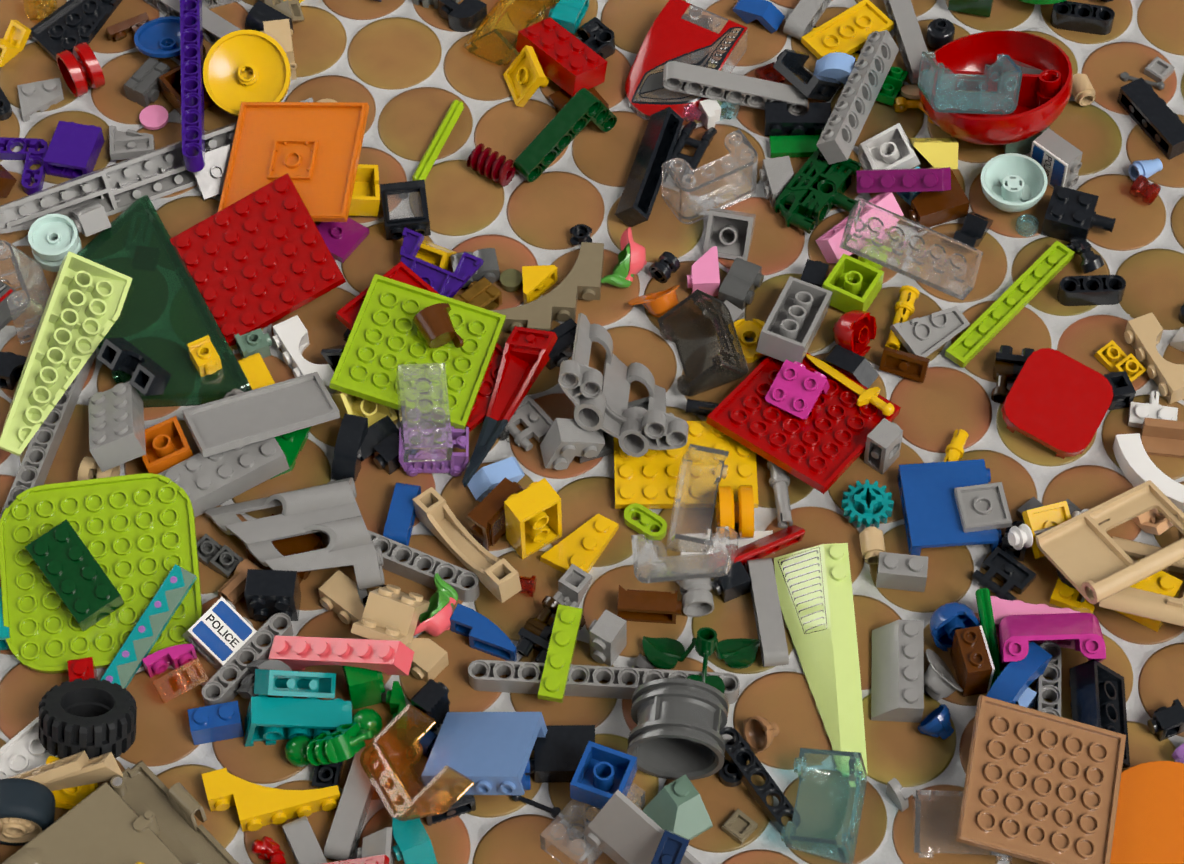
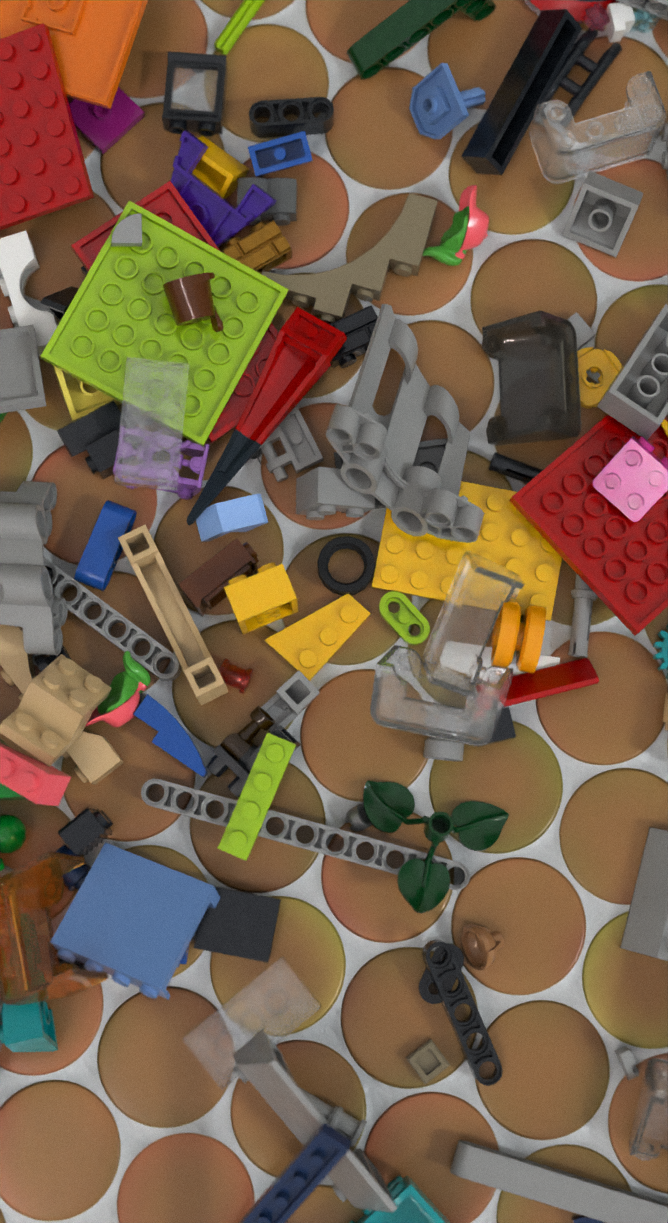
camera: 10 degrees right, 25 degrees up
black brick [332,413,368,483] -> none
yellow piece [348,164,380,217] -> none
green slope [386,681,408,738] -> none
dark red piece [467,143,516,187] -> none
olive tile [500,269,523,292] -> none
black hinge [511,795,561,818] -> none
yellow slope [522,265,558,304] -> none
black plate [570,224,592,245] -> none
blue brick [570,741,637,809] -> none
light grey brick [588,610,627,667] -> none
reddish brown window [617,585,682,624] -> none
dark grey wheel [627,678,728,780] -> none
orange piece [628,285,680,318] -> none
sand green slope [642,774,713,840] -> none
black wheel [649,251,680,283] -> none
bright pink slope [687,246,720,297] -> none
dark grey brick [718,258,764,310] -> none
light grey beam [747,558,789,667] -> none
yellowish green wedge [773,543,868,777] -> none
clear light blue windscreen [781,748,867,864] -> none
none -> light grey tile [111,214,142,246]
none -> blue brick [248,131,313,177]
none -> black beam [249,97,334,138]
none -> black tyre [317,536,375,596]
none -> medium blue piece [409,63,486,139]

